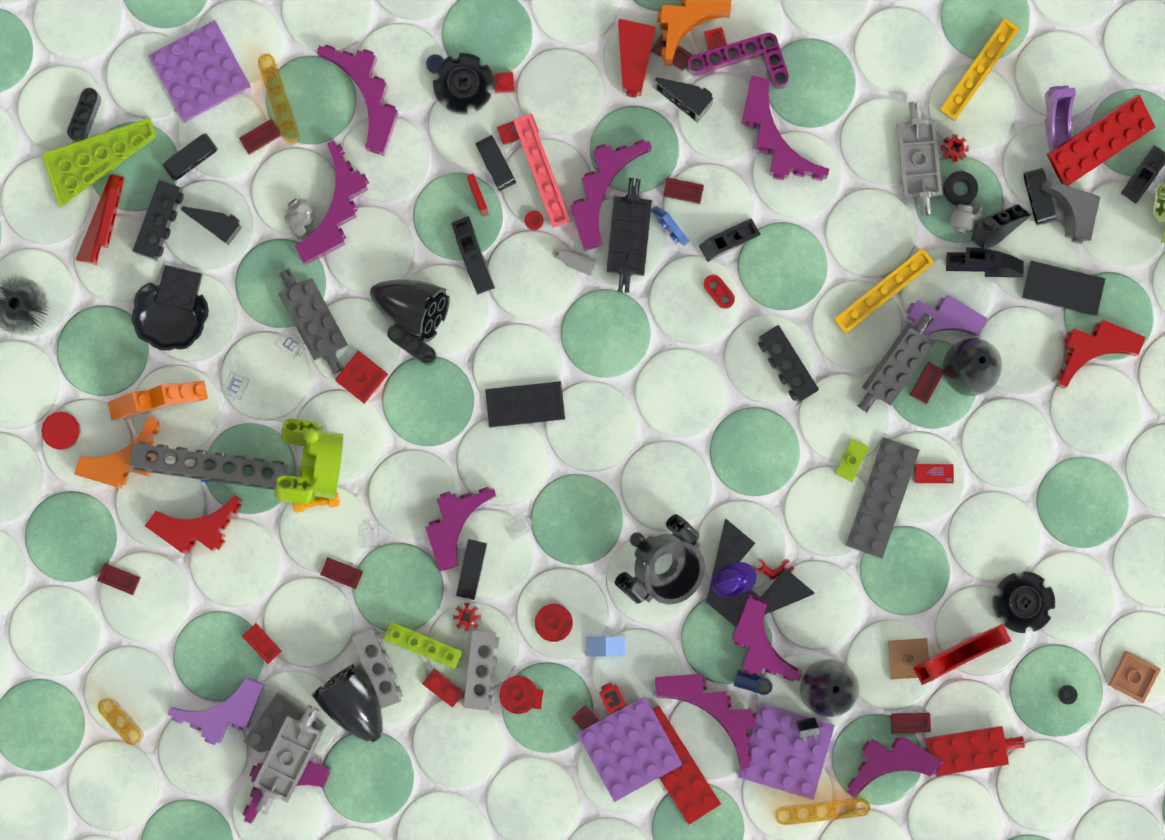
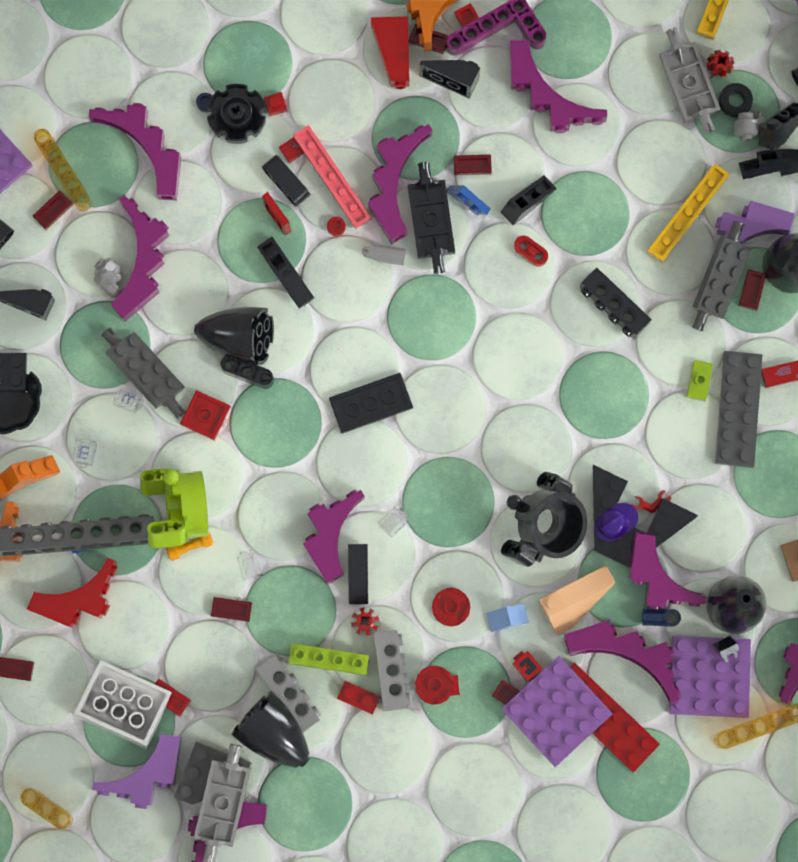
camera: 15 degrees left, 5 degrees down
none -> white slope [74,660,172,749]
none -> light nougat wedge [538,566,615,636]

